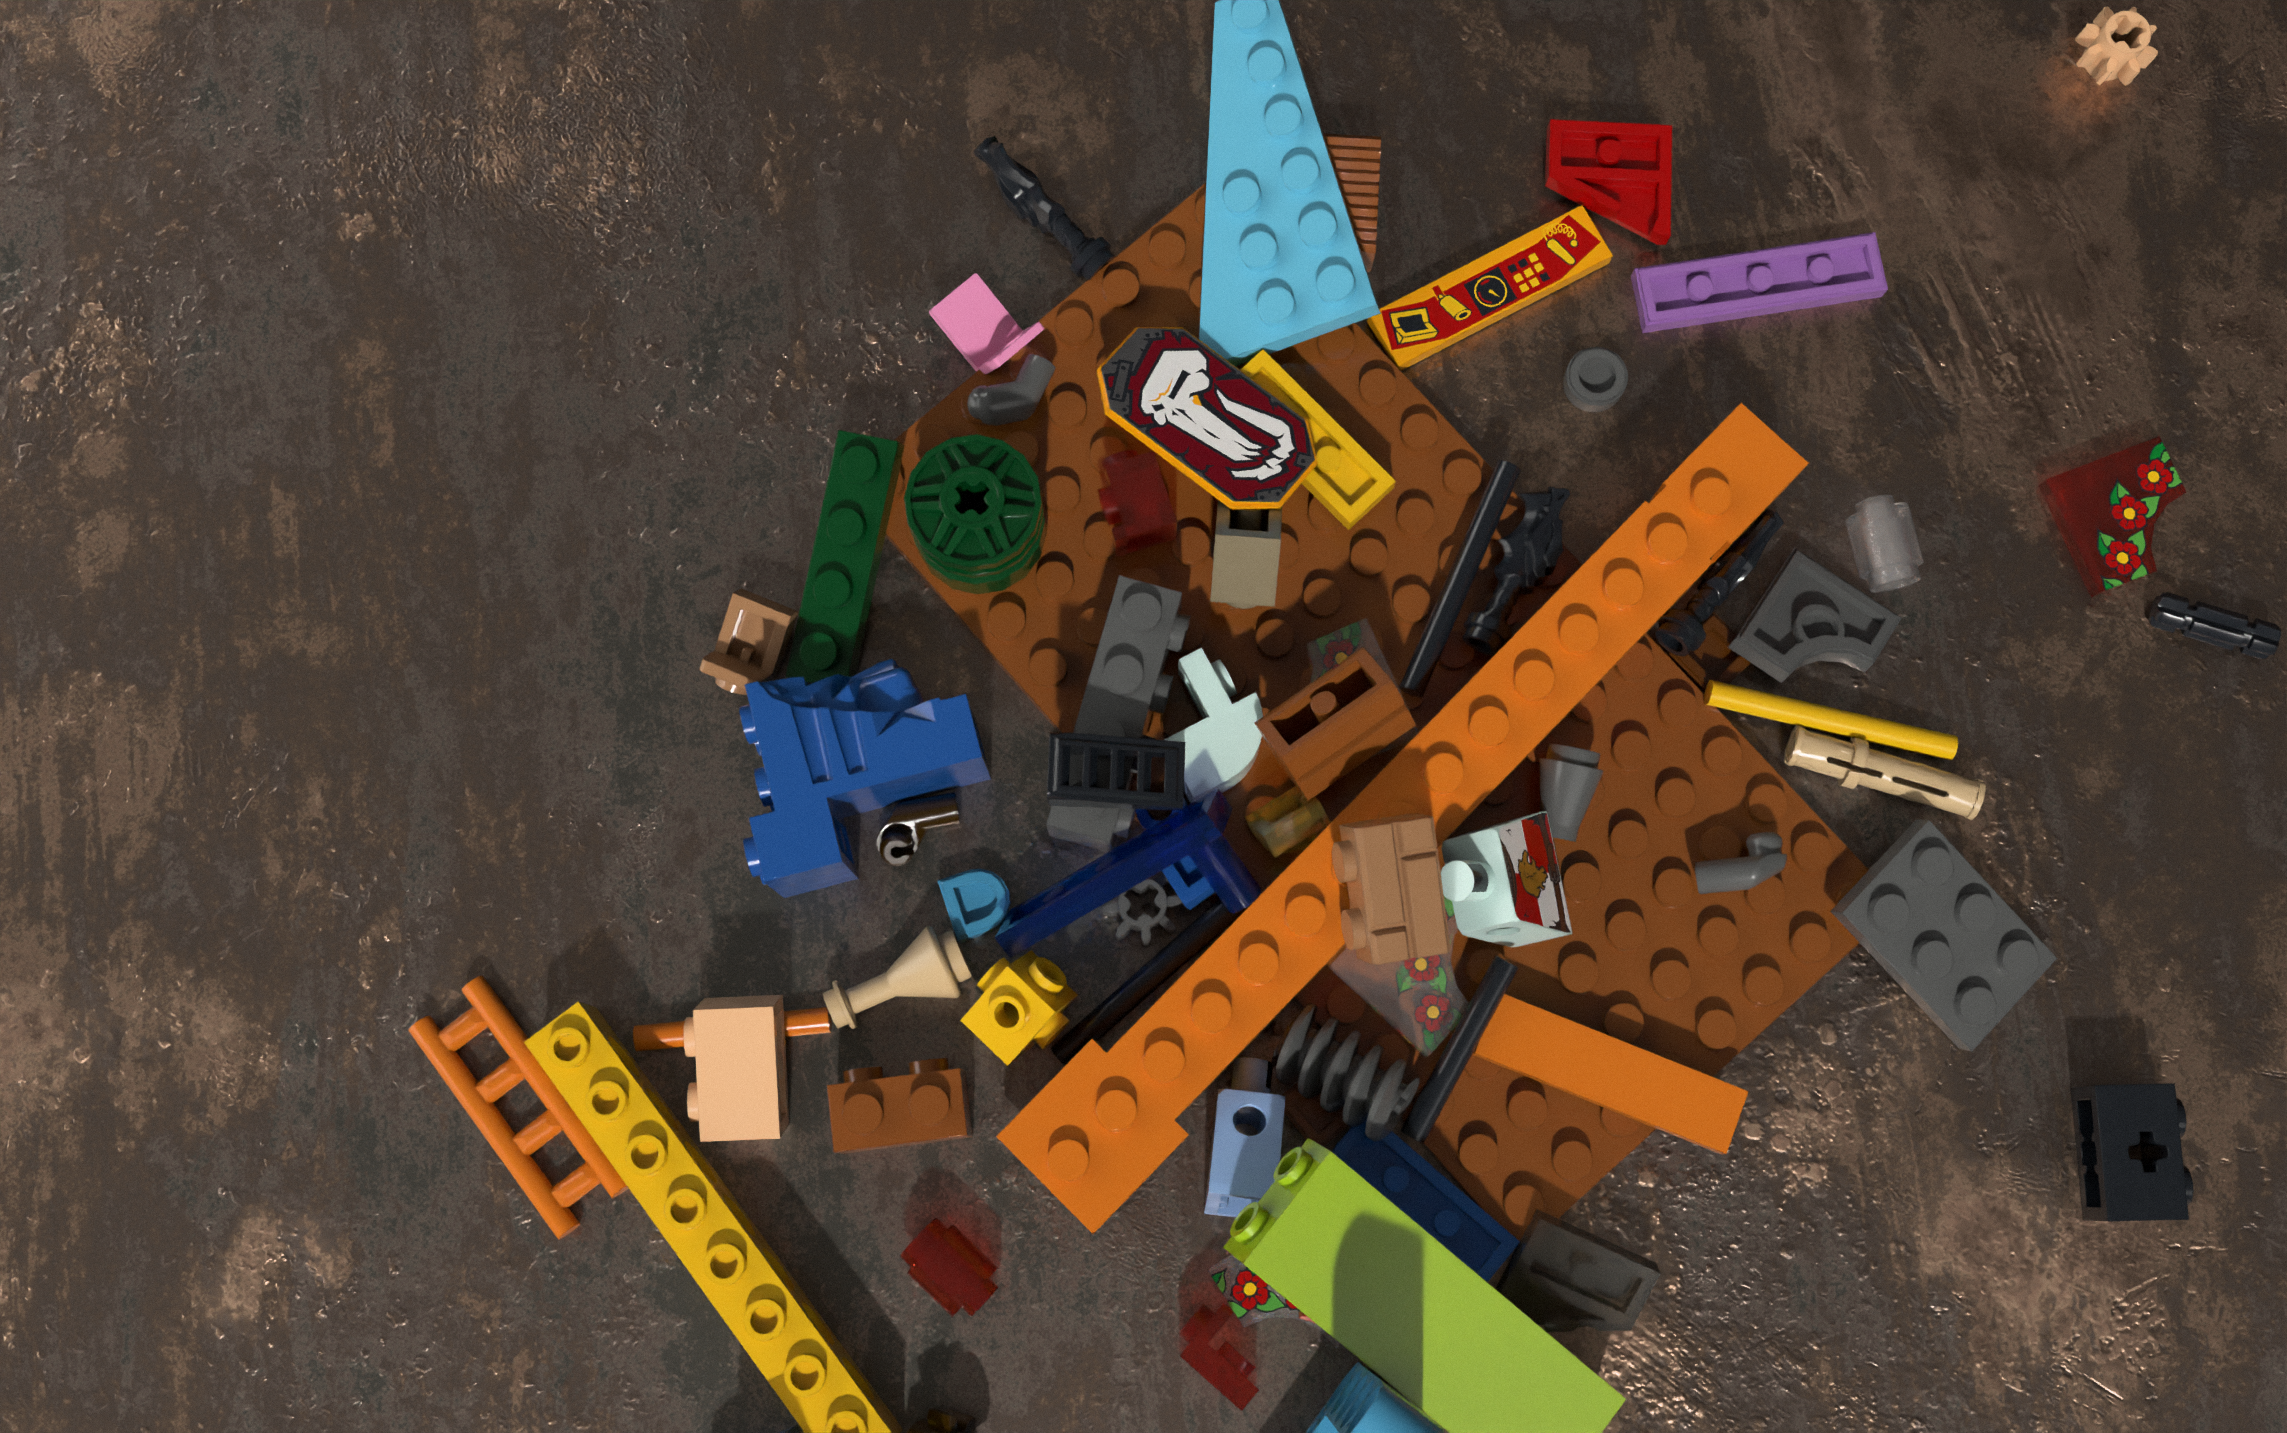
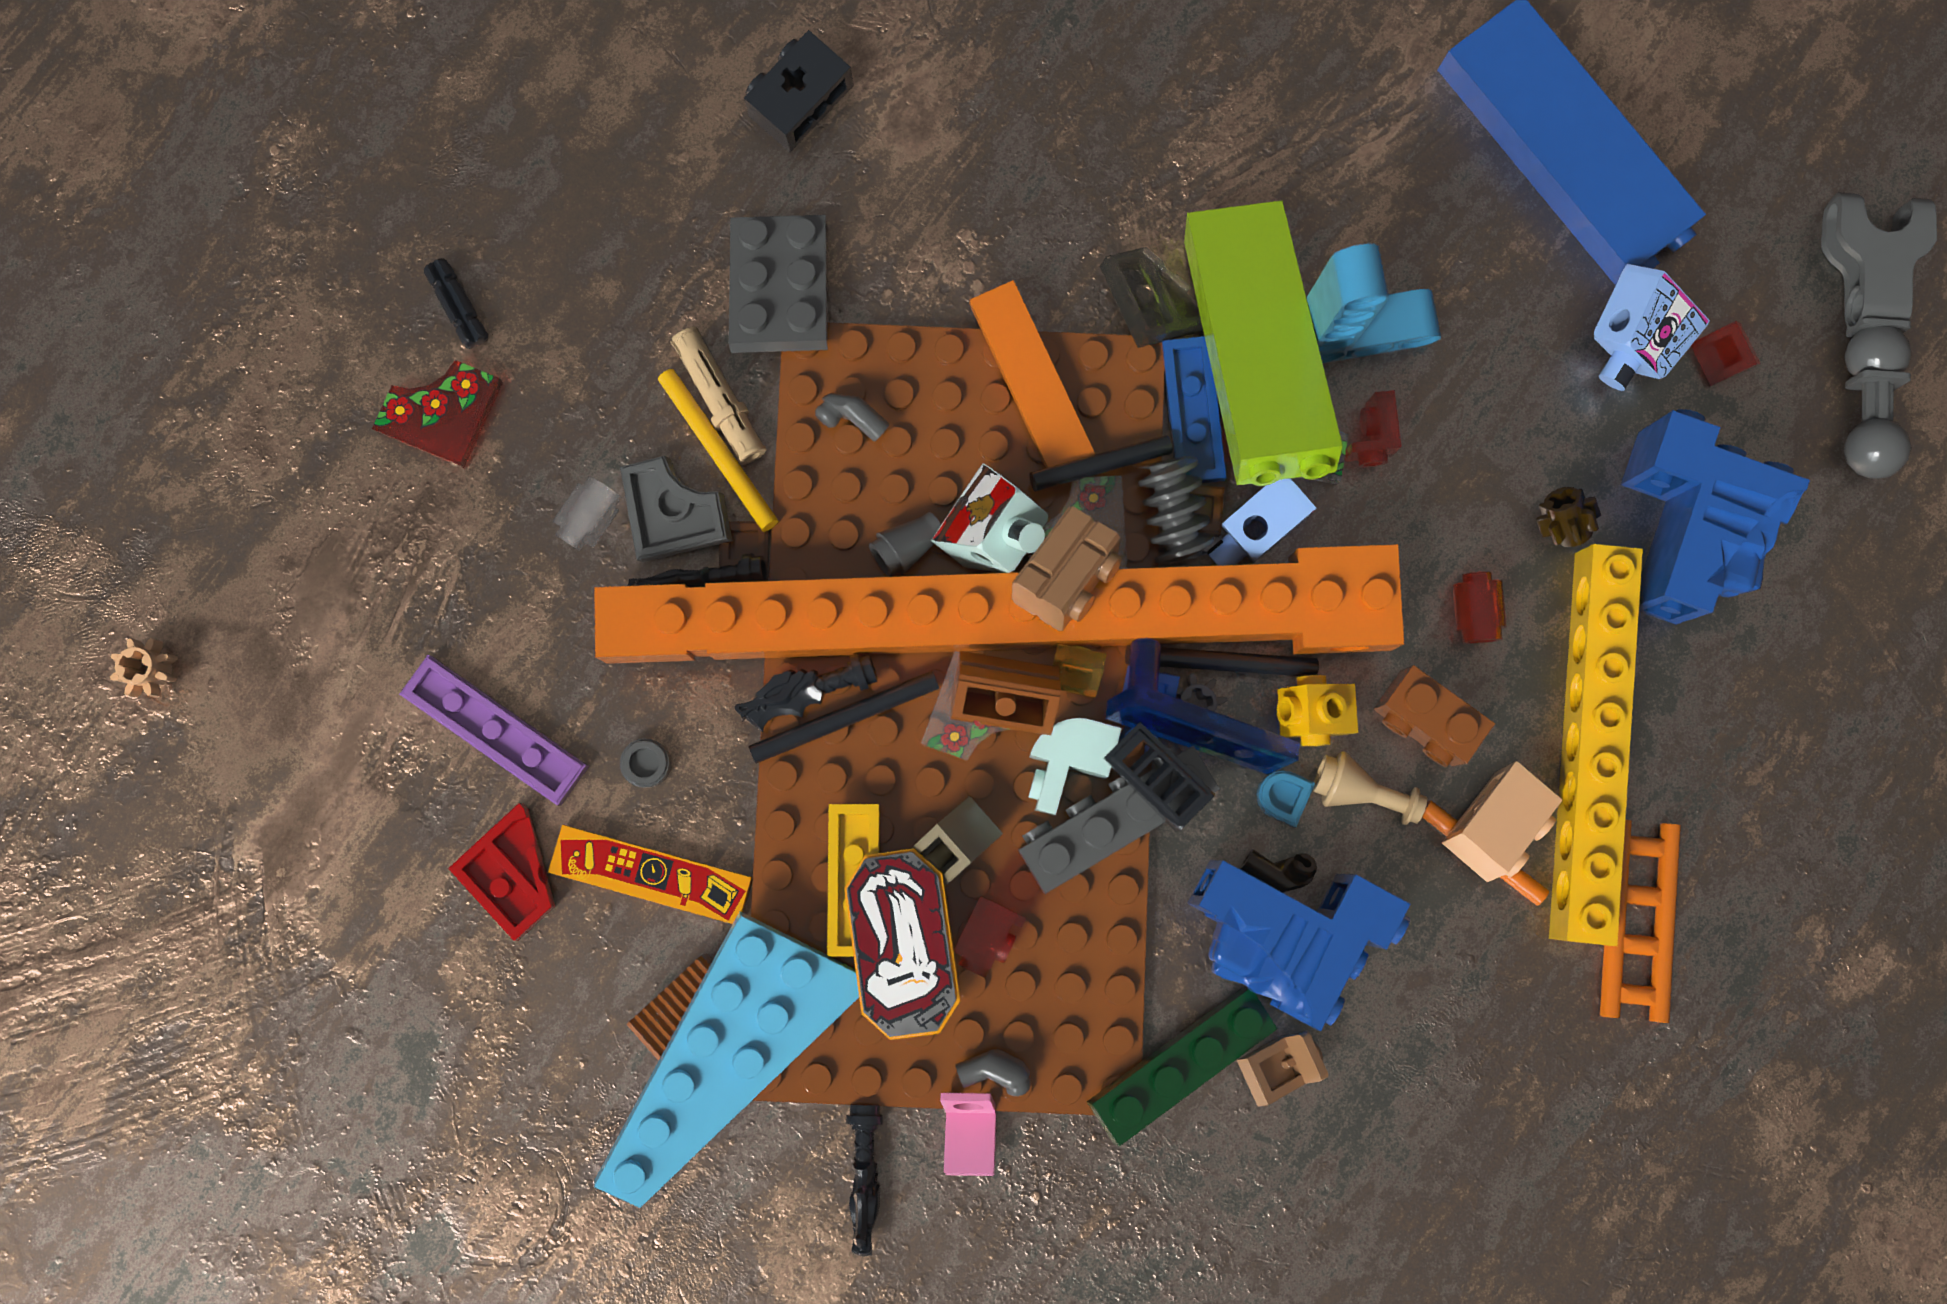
camera: 140 degrees left, 5 degrees up
dark green wheel [904,434,1047,594] -> none

